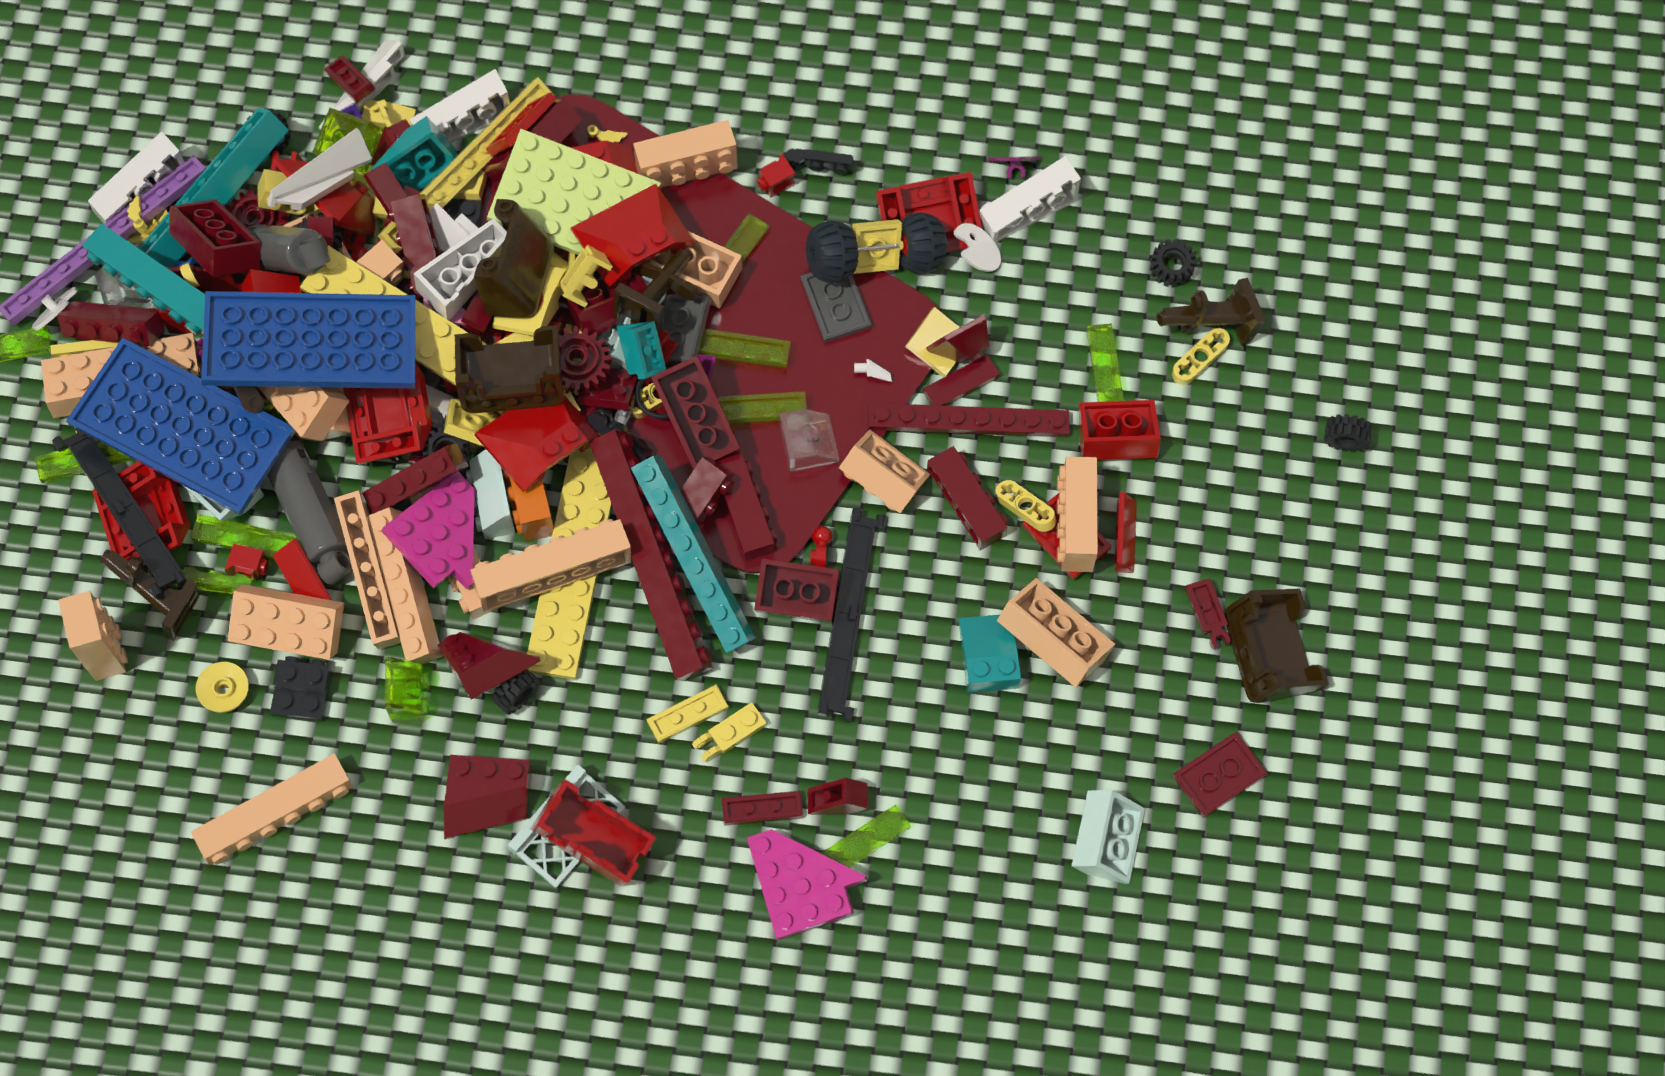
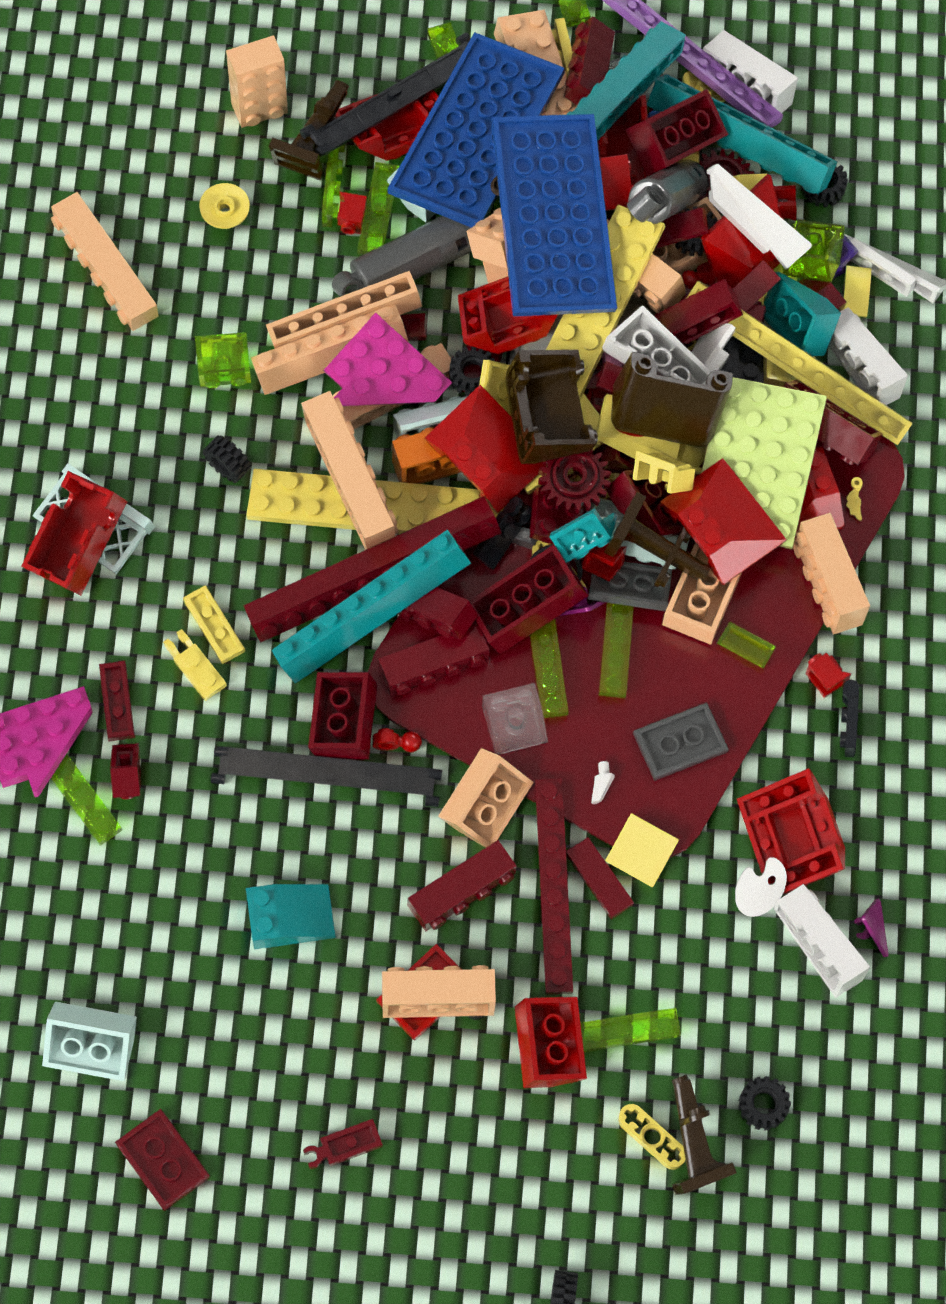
camera: 85 degrees right, 0 degrees up
white piece [32,287,78,331] -> none
light yellow piece [127,196,147,233] -> none
light yellow tile [180,262,201,288] -> none
light nougat brick [228,584,344,660] -> none
black plate [270,656,333,722] -> none
red slope [273,539,333,601] -> none
dark red tile [324,55,376,103] -> none
dark red brick [362,444,468,514] -> none
light yellow piece [371,99,391,128] -> none
dark red wedge [437,632,541,700] -> none
dark red wedge [444,754,532,840] -> none
red tile [486,93,557,156] -> none
black plate [806,212,947,283] -> none
dark red slope [926,315,989,363] -> none
light yellow beam [996,480,1056,532] -> none
light nougat brick [997,578,1115,687] -> none
red slope [1114,492,1137,573] -> none
dark brown windscreen [1225,589,1329,703] -> none

